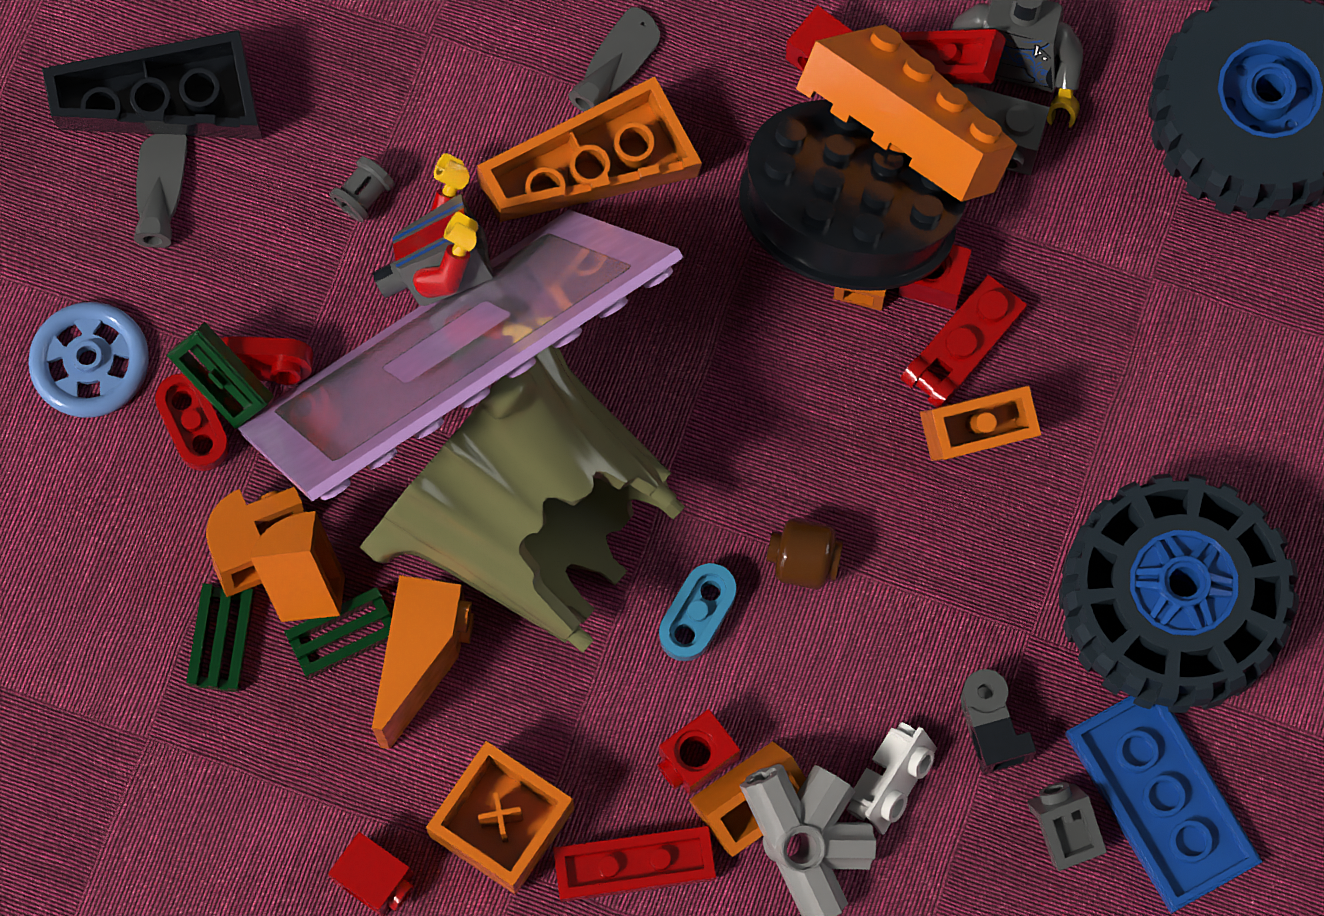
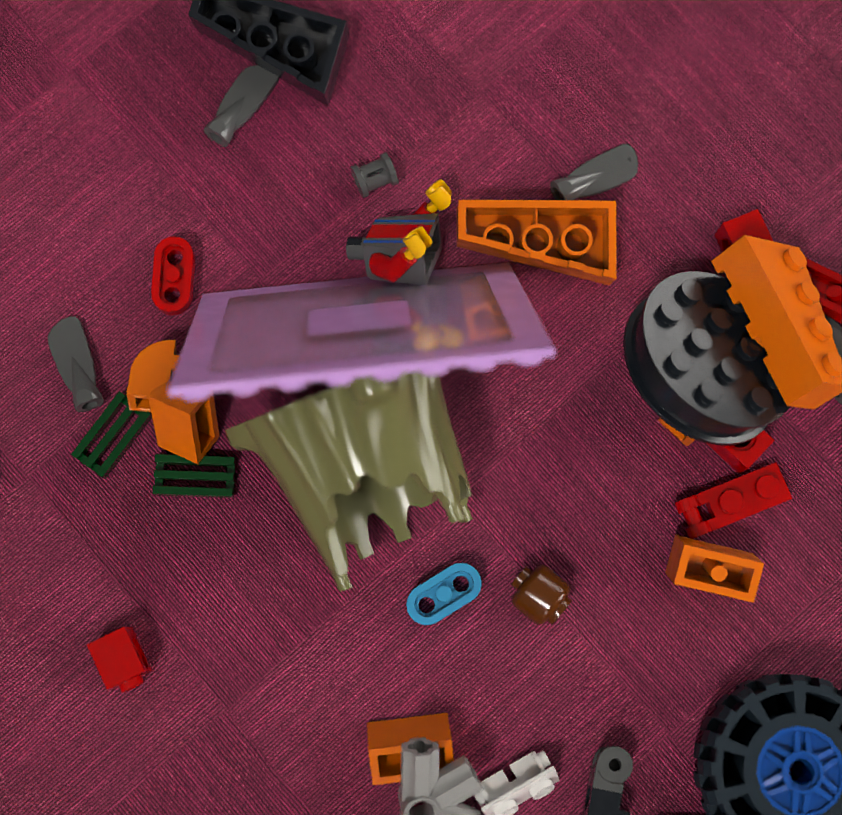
camera: 25 degrees right, 5 degrees up
medium blue plate [29,302,149,418] -> none
dark green tile [166,322,274,429] -> none
red plate [221,336,313,385] -> none
orange slope [372,575,475,749] -> none
orange brick [426,741,575,895] -> none
red plate [553,826,716,902] -> none
red brick [657,709,740,795] -> none
none -> dark grey piece [48,316,104,412]

